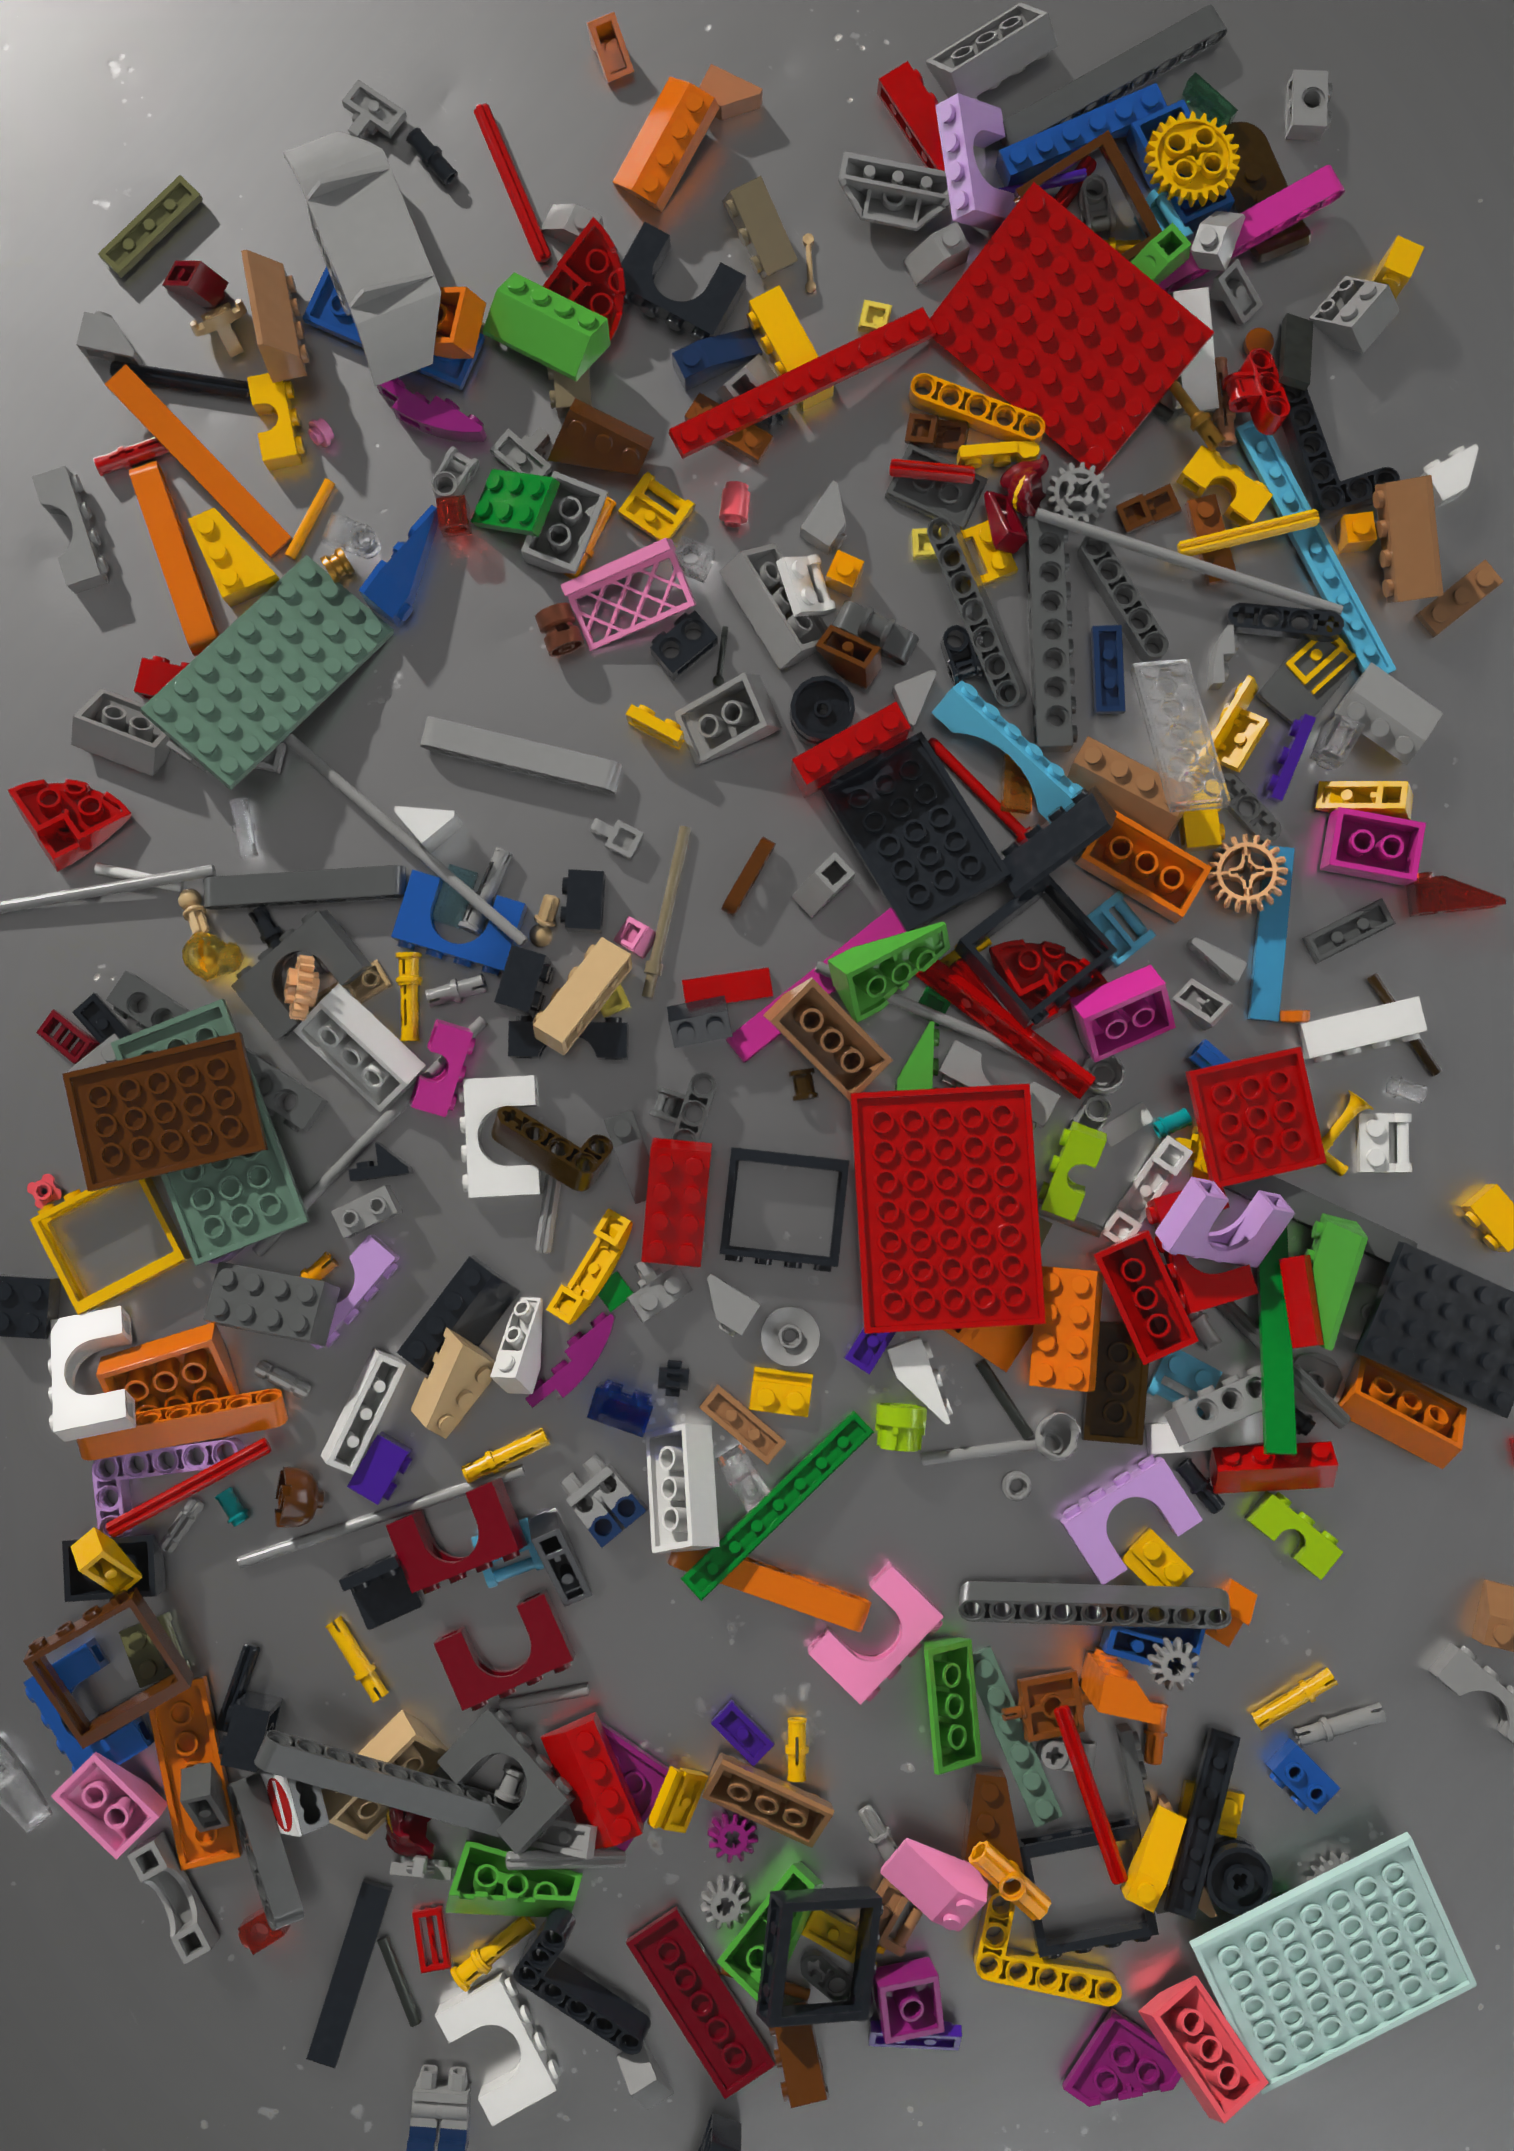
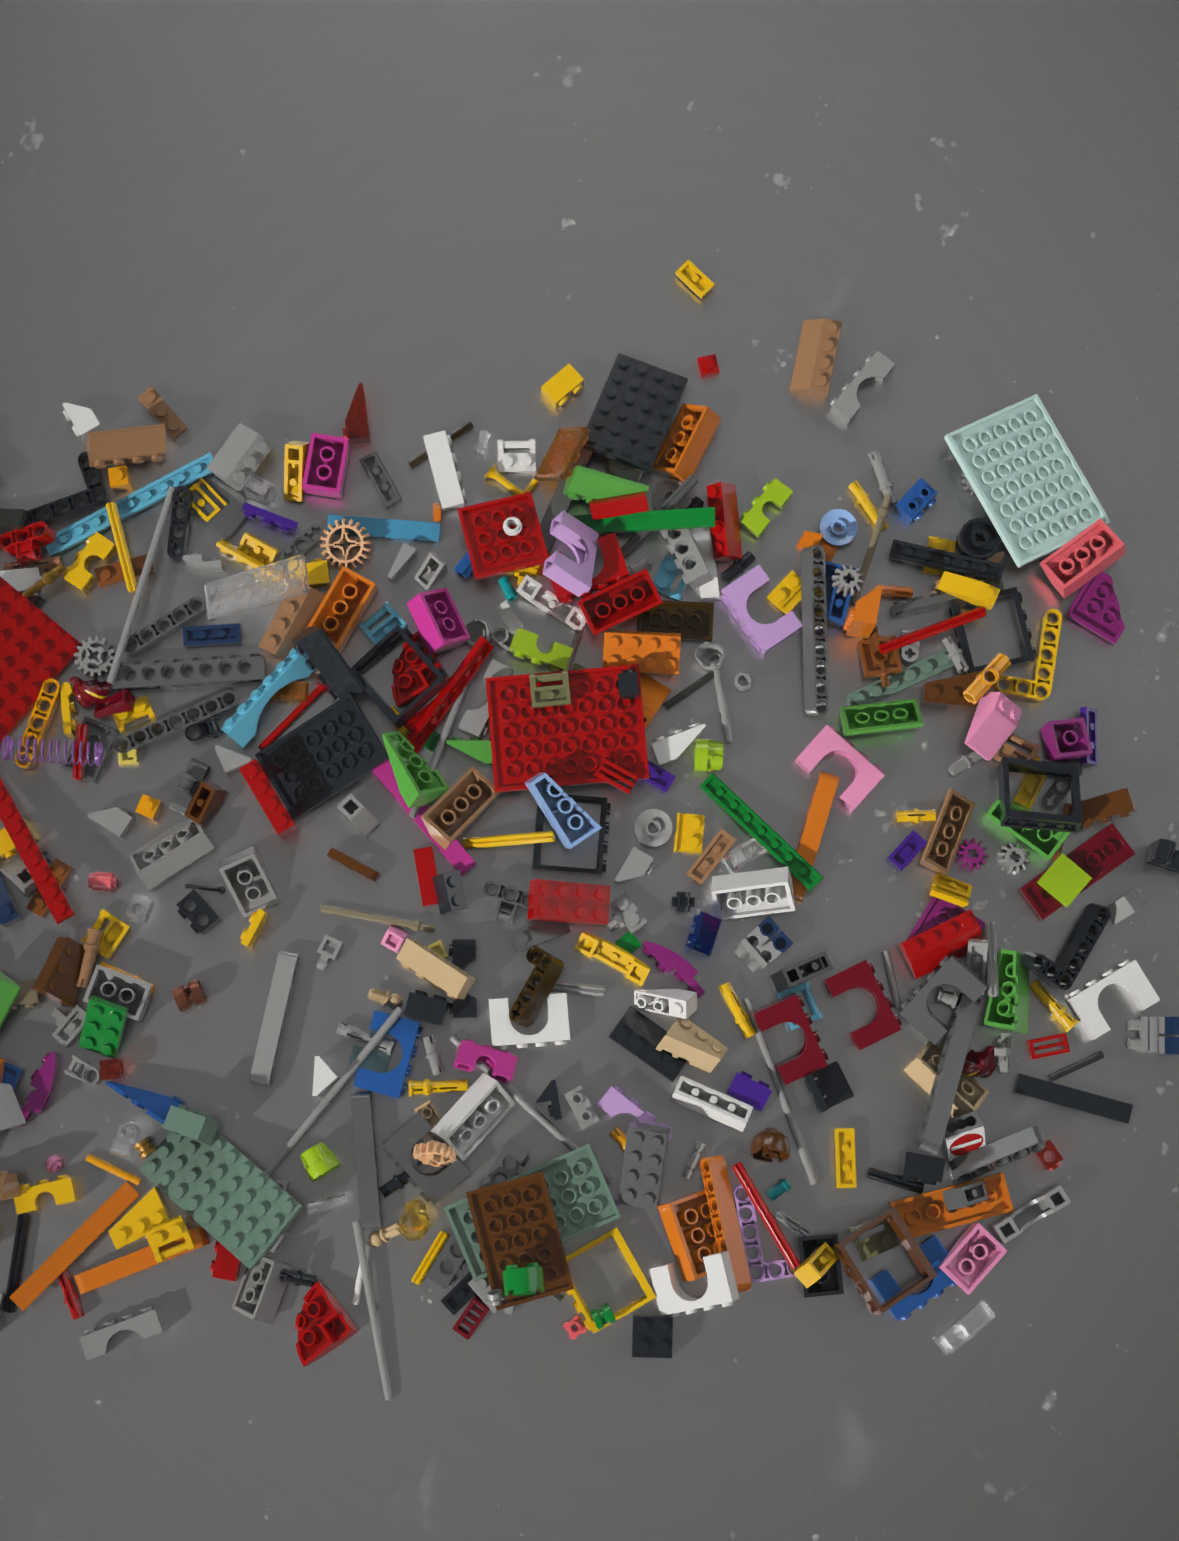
camera: 90 degrees left, 5 degrees down
yellow pin [325,1616,389,1703] -> none
black brick [560,869,606,934] -> none
bright pink fence [561,538,696,651] -> none
white plate [776,554,837,617] -> none
dark brown bush [789,1068,819,1101] -> none
black wheel [790,675,855,747] -> none
reddish brown slope [905,413,970,454] -> none
reddish brown slope [1116,483,1182,533] -> none
none -> medium lavender piece [2,736,104,767]
none -> medium nougat pin [76,928,105,989]
none -> yellow plate [144,1215,195,1264]
none -> sand green brick [162,1104,219,1146]
none -> black axle [279,1269,318,1287]
none -> lime piece [300,1142,341,1182]
none -> yellow axle [411,1230,449,1285]
none -> yellow axle [462,831,555,849]
none -> light grey plate [486,1289,506,1306]
none -> green brick [502,1262,545,1297]
none -> white plate [503,517,522,536]
none -> light blue wedge [524,772,602,849]
none -> olive plate [529,670,571,708]
none -> clear orange plate [534,426,590,481]
none -> green wheel [590,1303,616,1330]
none -> red tile [595,758,638,794]
none -> black brick [618,670,639,700]
none -> light blue dish [820,509,858,546]
none -> yellow plate [834,1128,857,1188]
none -> dark tan bar [850,494,892,604]
none -> light grey pin [942,636,969,674]
none -> lime tile [1036,853,1092,908]

